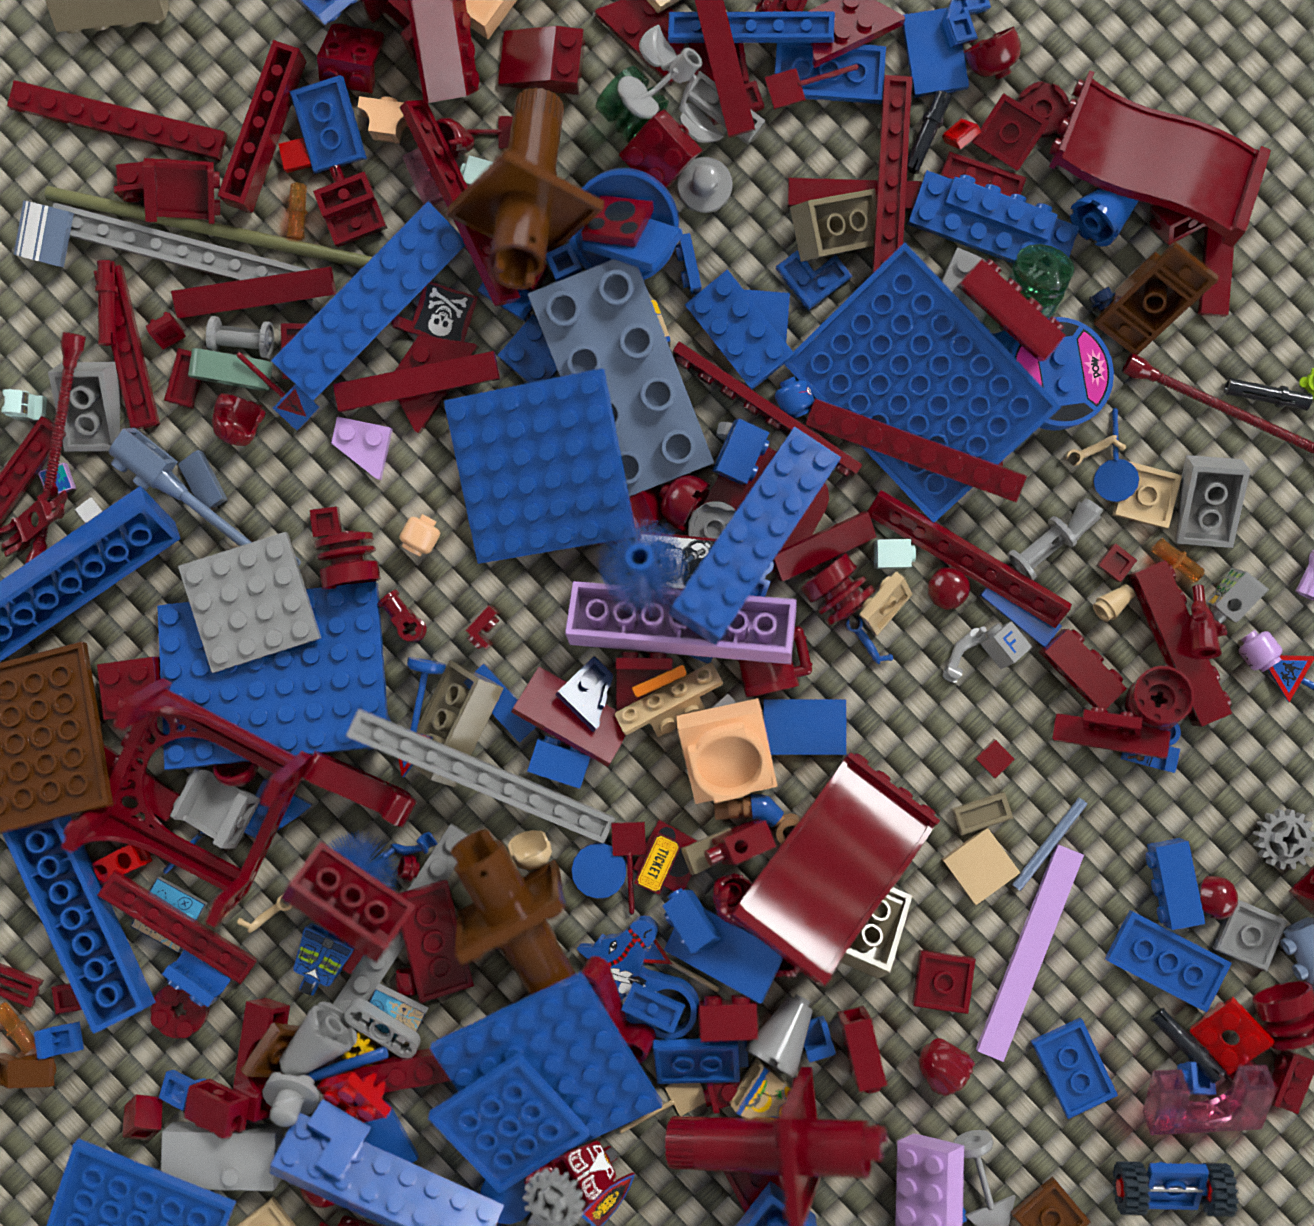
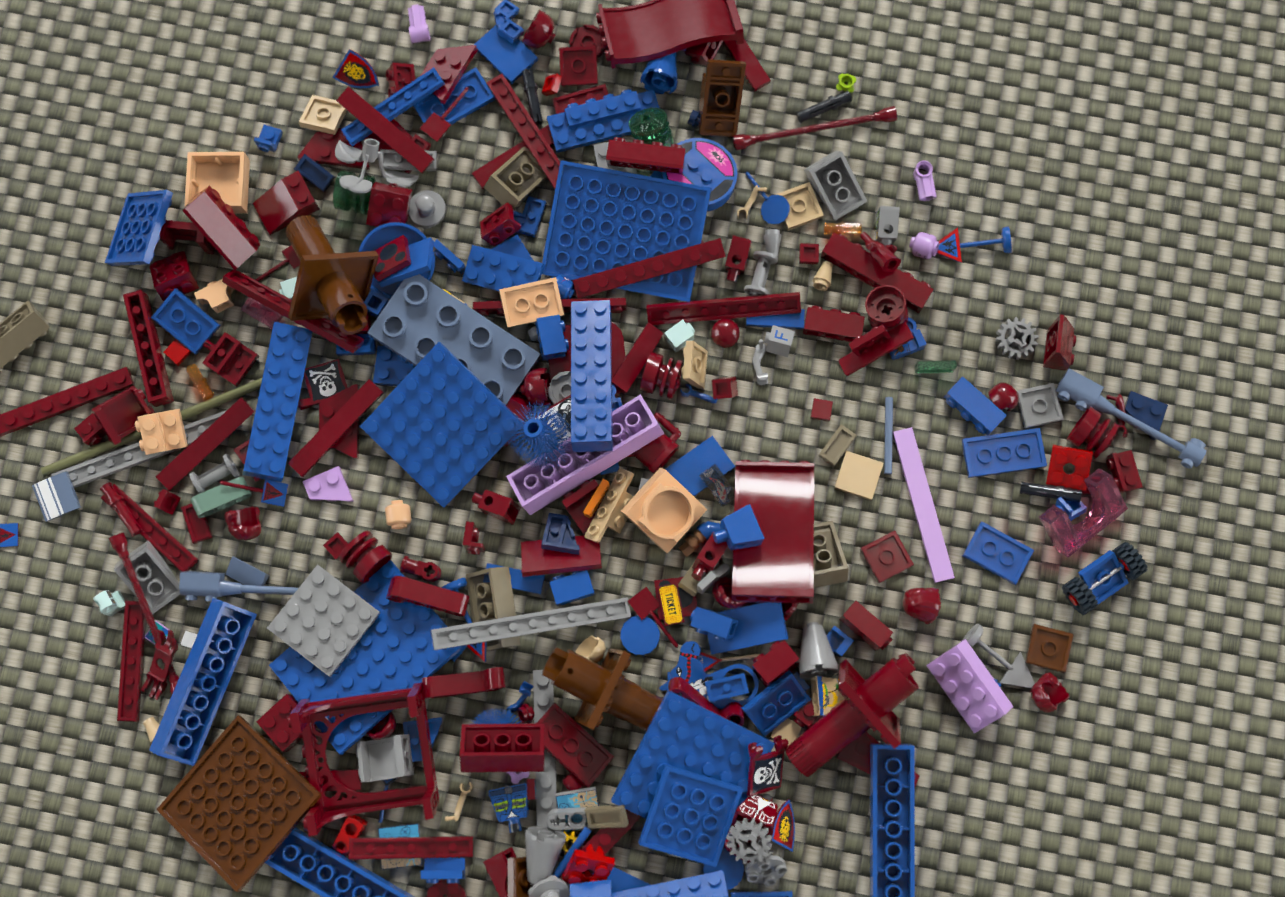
camera: 30 degrees left, 10 degrees down
dark red hat [436,118,475,161] -> none
none -> light nougat plate [135,409,188,455]
none -> dark blue tile [294,154,335,192]
none -> dark red beam [386,576,470,617]
none -> dark red torso [472,490,521,525]
none -> dark red bracket [480,202,521,247]
none -> light nougat plate [499,277,564,328]
none -> dark tan tile [585,805,629,829]
none -> light grey tile [697,563,730,595]
none -> clear smoke tile [699,464,735,507]
none -> dark red panel [712,376,738,399]
none -> blue torso [713,504,765,550]
none -> dark red torso [725,235,752,283]
none -> flag [747,735,788,797]
none -> clear green tile [915,361,957,373]

